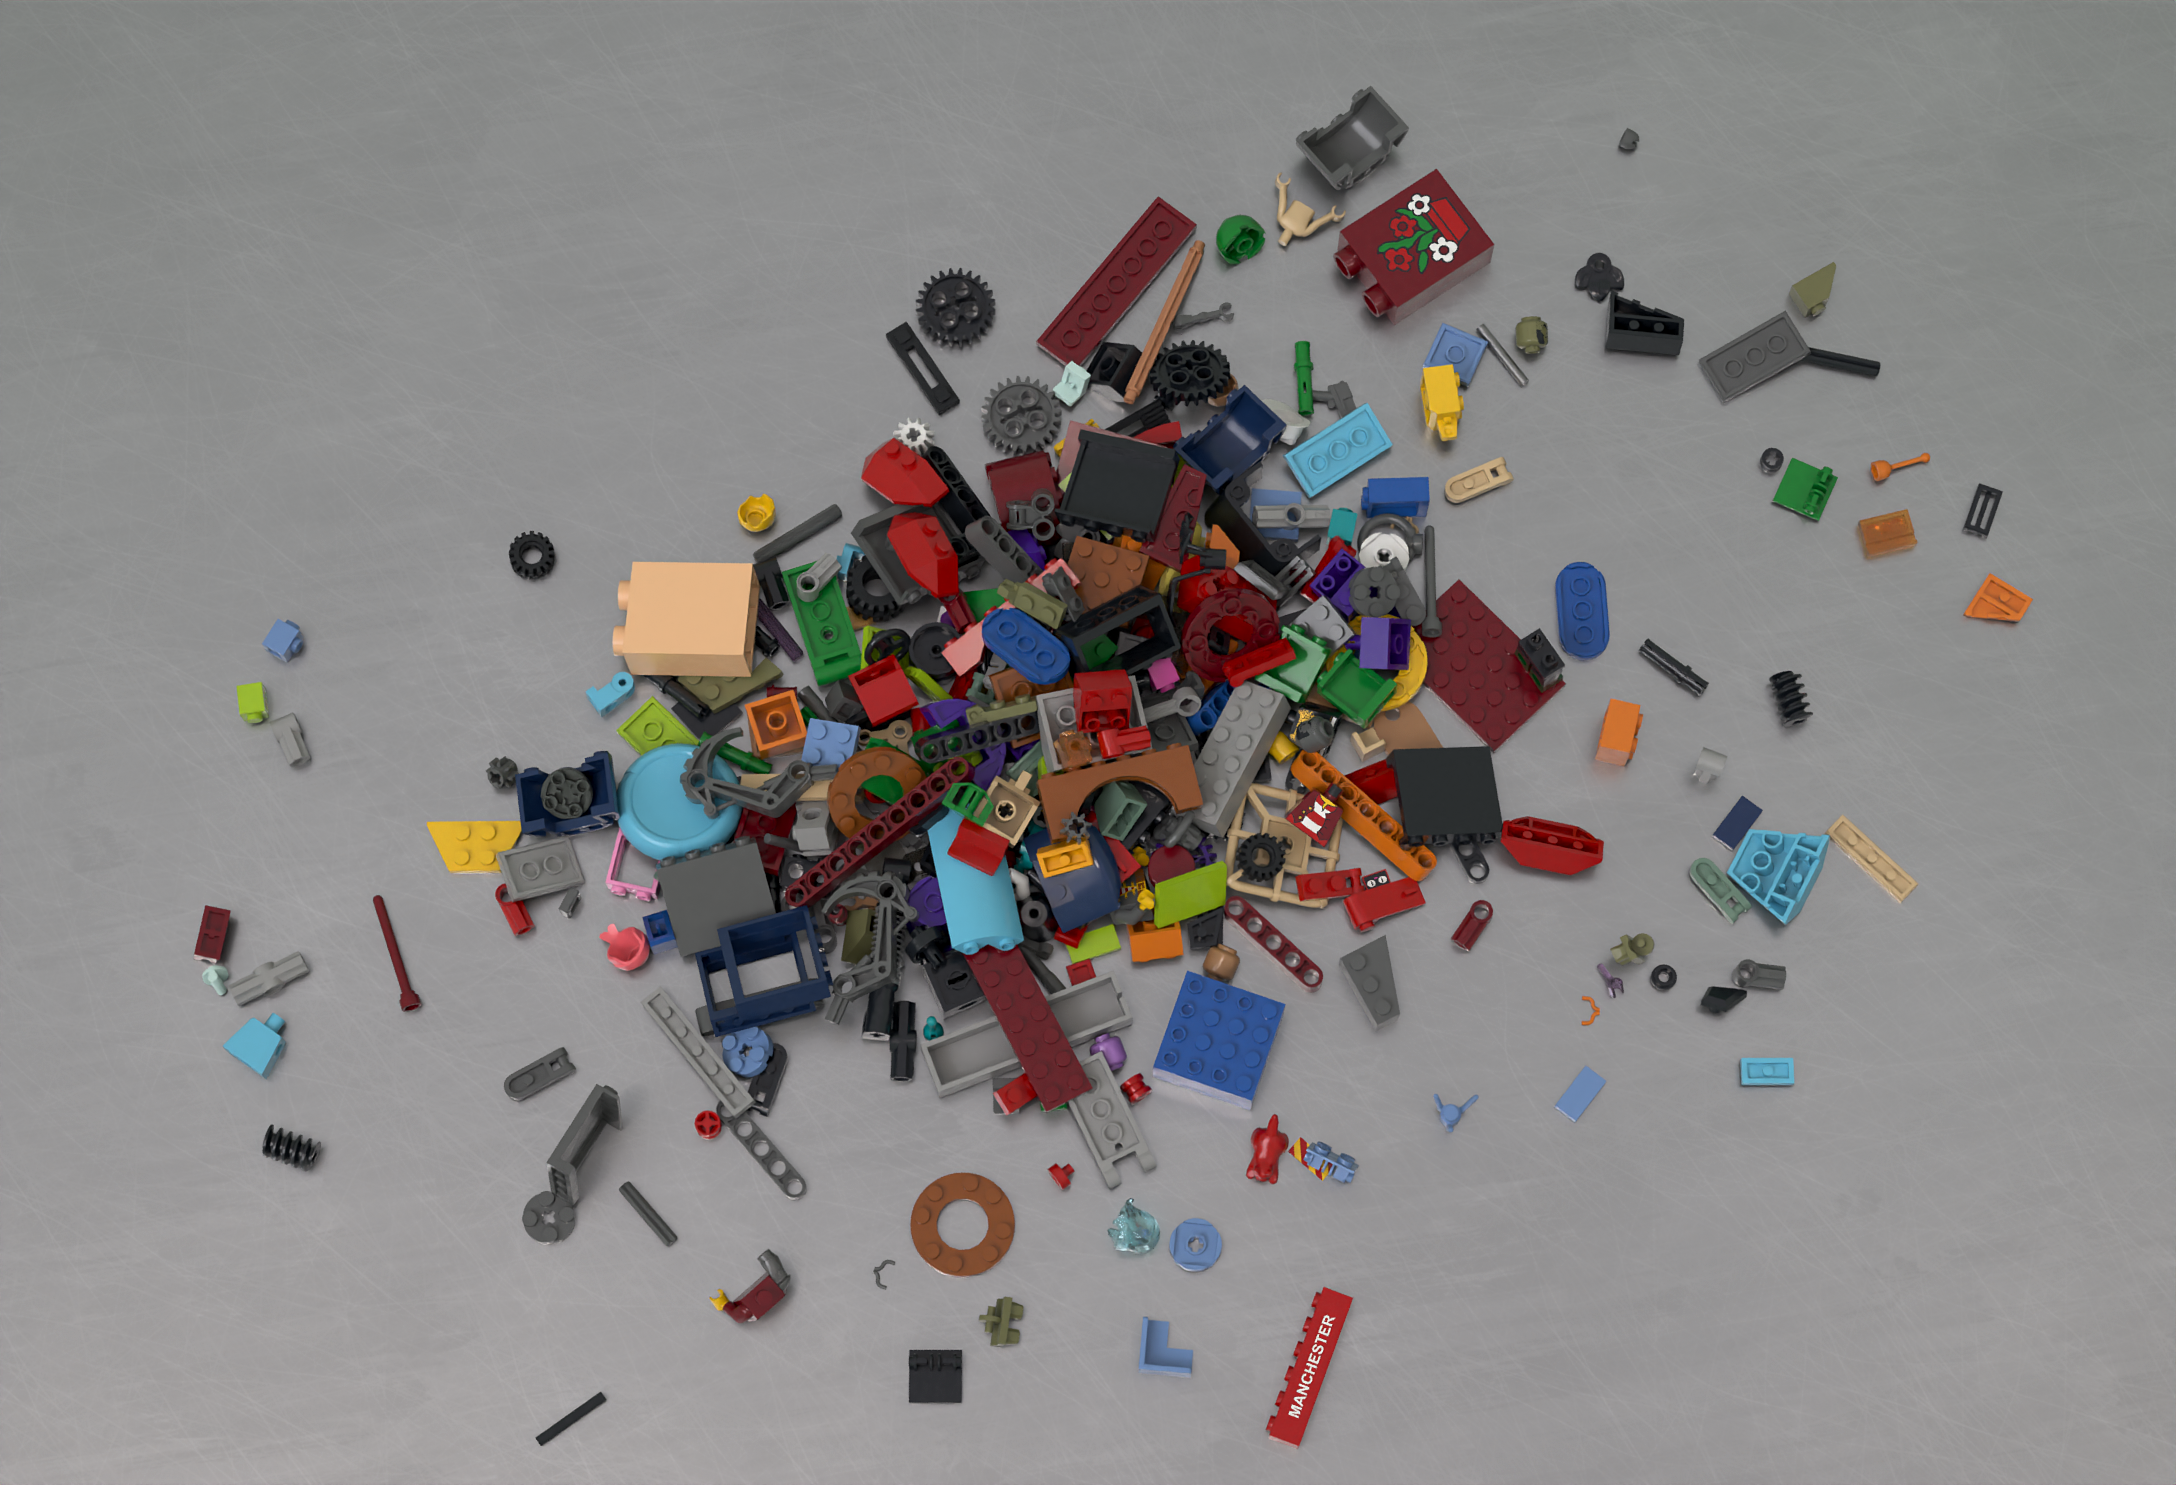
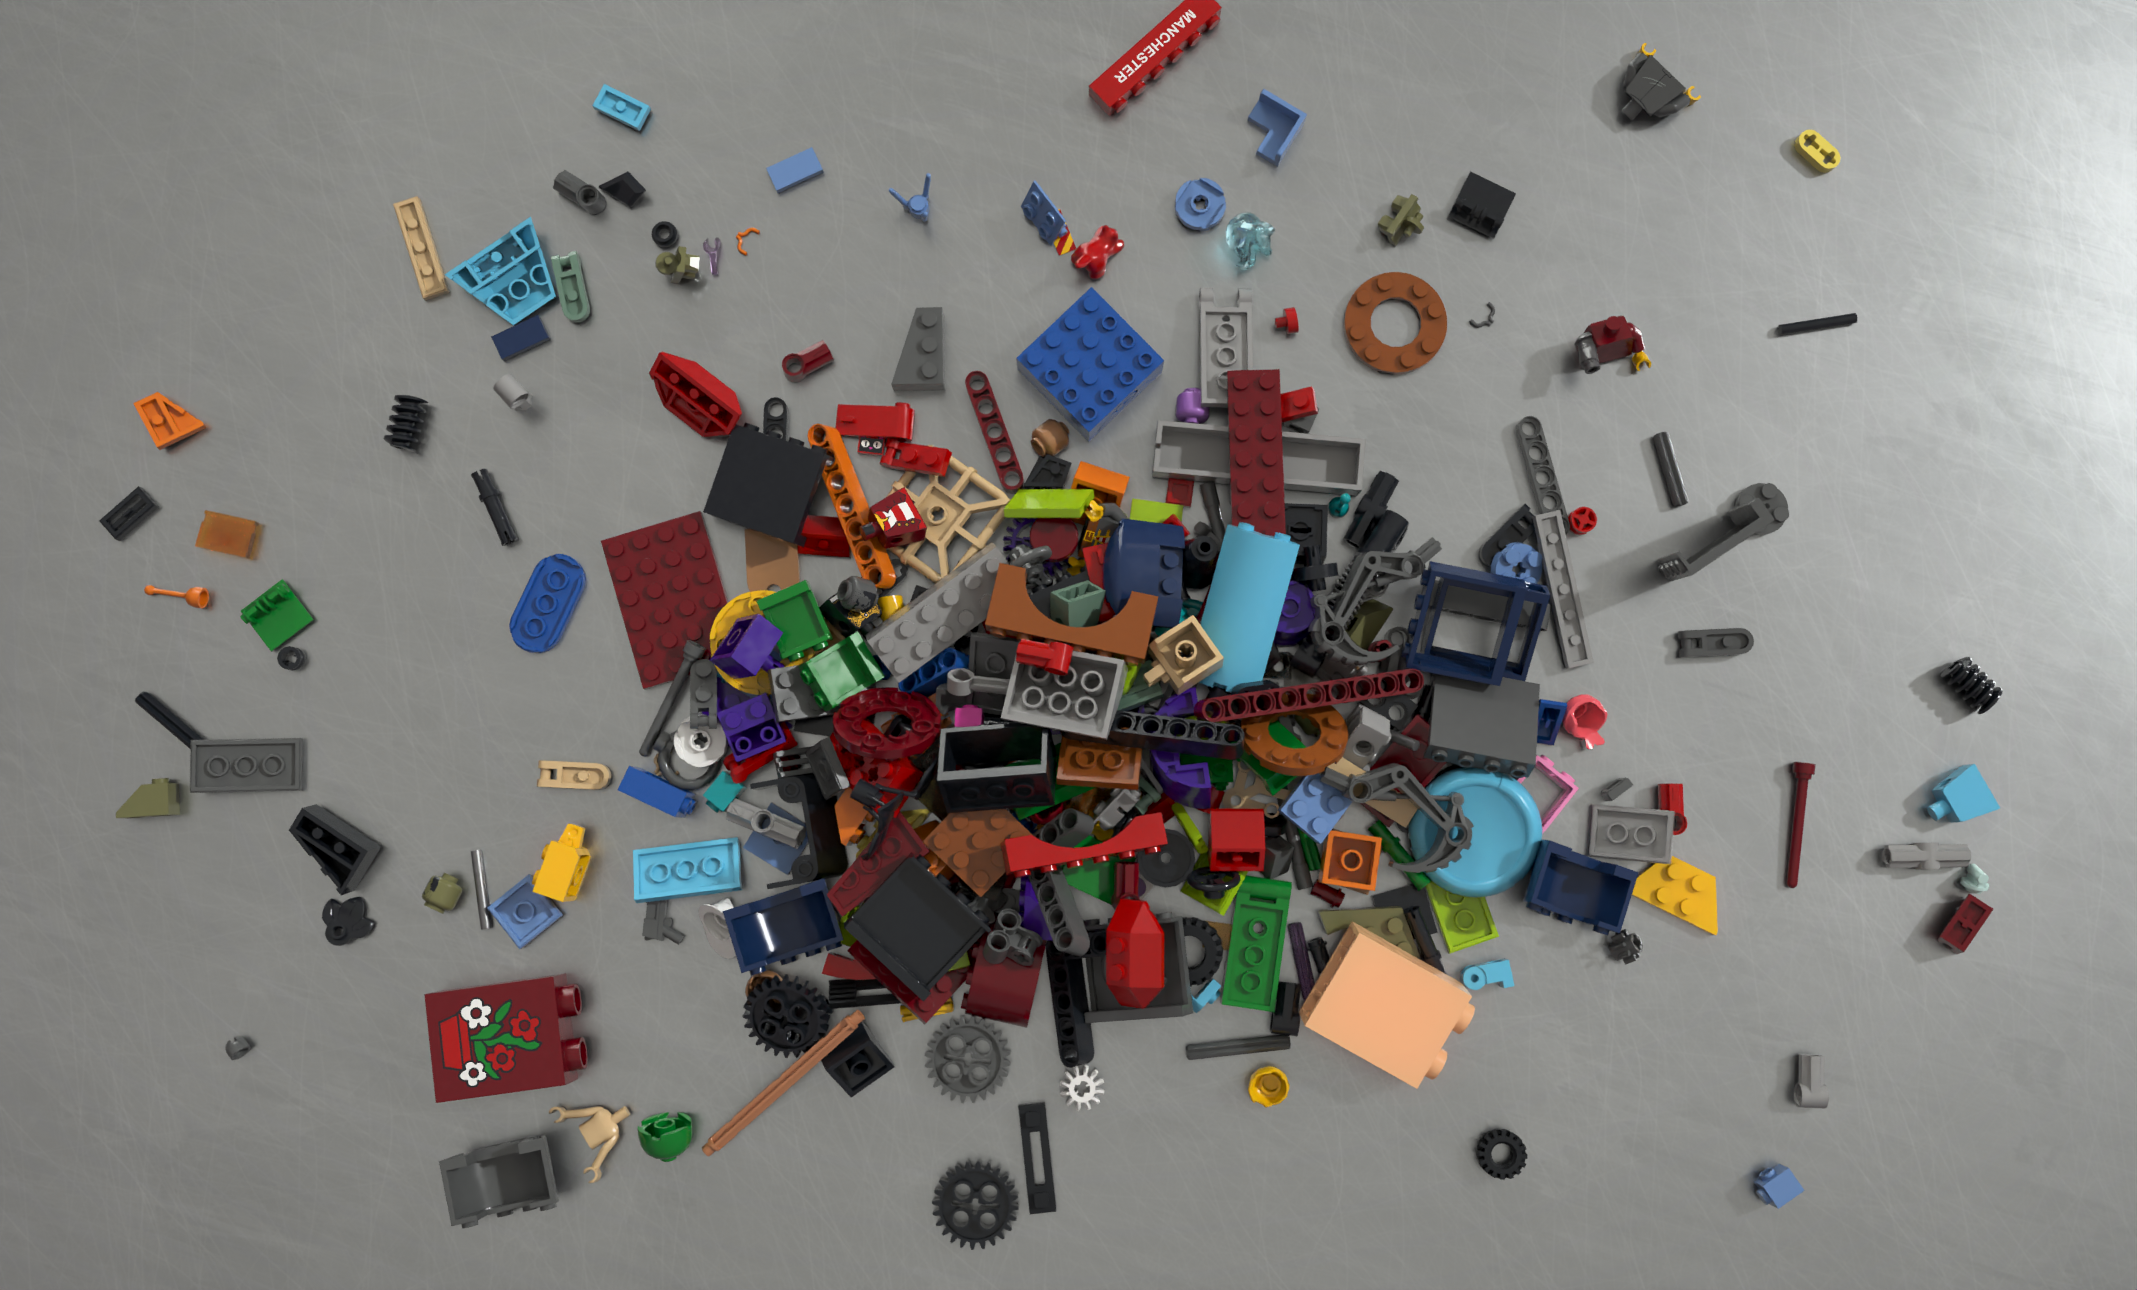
camera: 155 degrees left, 10 degrees up
lime brick [236,682,269,723] -> none
pearl dark grey tile [541,768,593,819] -> none
light grey piece [797,553,842,602] -> none
red wedge [861,438,949,507] -> none
green piece [941,782,994,827] -> none
red panel [947,818,1010,876] -> none
olive hinge [966,694,1038,725] -> none
blue tile [982,608,1070,685] -> none
olive hinge [997,579,1068,629] -> none
white arm [1009,868,1031,901] -> none
dark red plate [1036,196,1197,367] -> none
light orange slope [1036,837,1094,878] -> none
dark grey hinge [1042,566,1085,622] -> none
light aqua bracket [1053,361,1091,406] -> none
clear orange brick [1053,729,1093,772] -> none
dark grey gear [1059,812,1092,845] -> none
red slope [1073,669,1132,734] -> none
red wheel [1120,1073,1152,1105] -> none
dark grey piece [1172,302,1234,331] -> none
red plate [1222,638,1296,687] -> none
black tyre [1236,833,1286,882] -> none
green pin [1294,341,1314,416] -> none
dark grey plate [1349,567,1400,618] -> none
tan panel [1350,727,1386,763] -> none
black hips [1515,628,1565,693] -> none
orange brick [1595,698,1643,766] -> none

